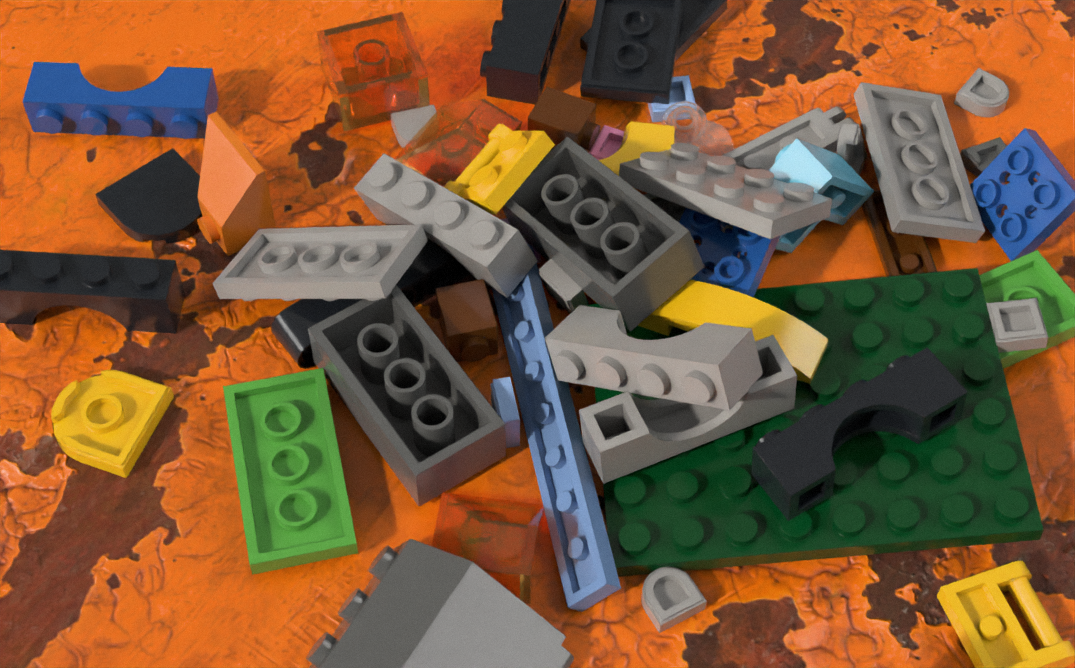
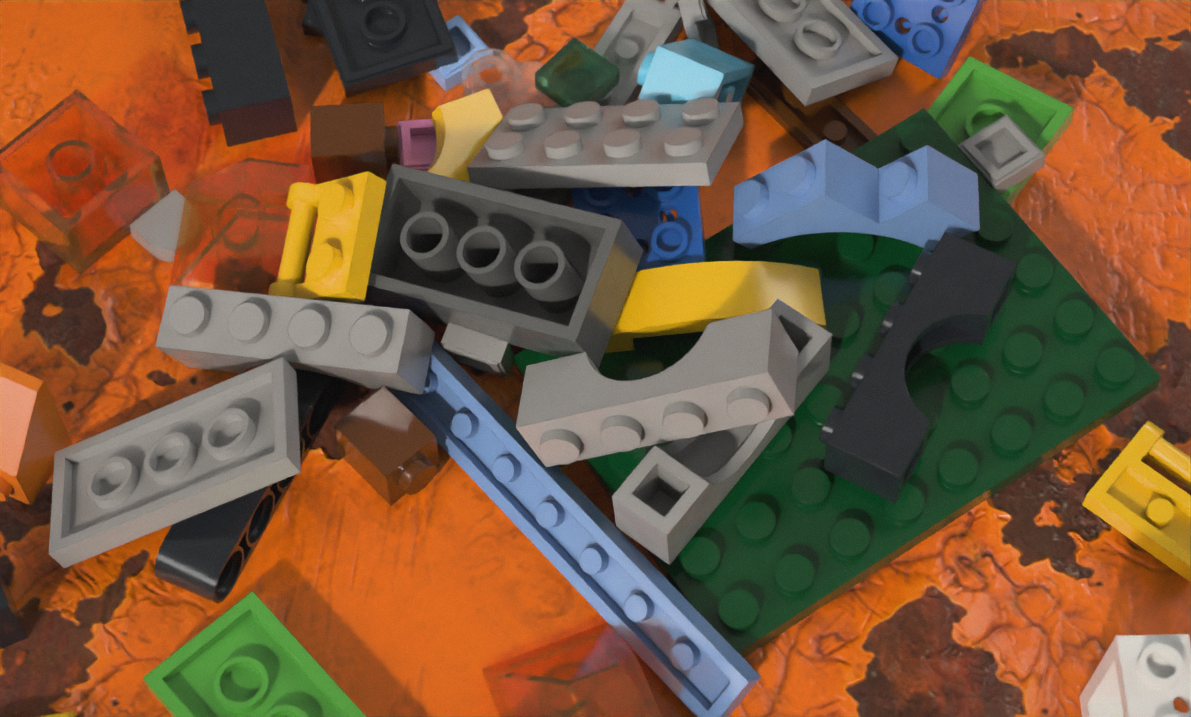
camera: 30 degrees left, 5 degrees up
dark grey brick [308,285,506,507] -> none
light blue tile [491,377,520,448] -> none
light grey tile [641,567,707,633] -> none
none -> clear green plate [535,37,620,107]
none -> medium blue arch [733,139,980,251]

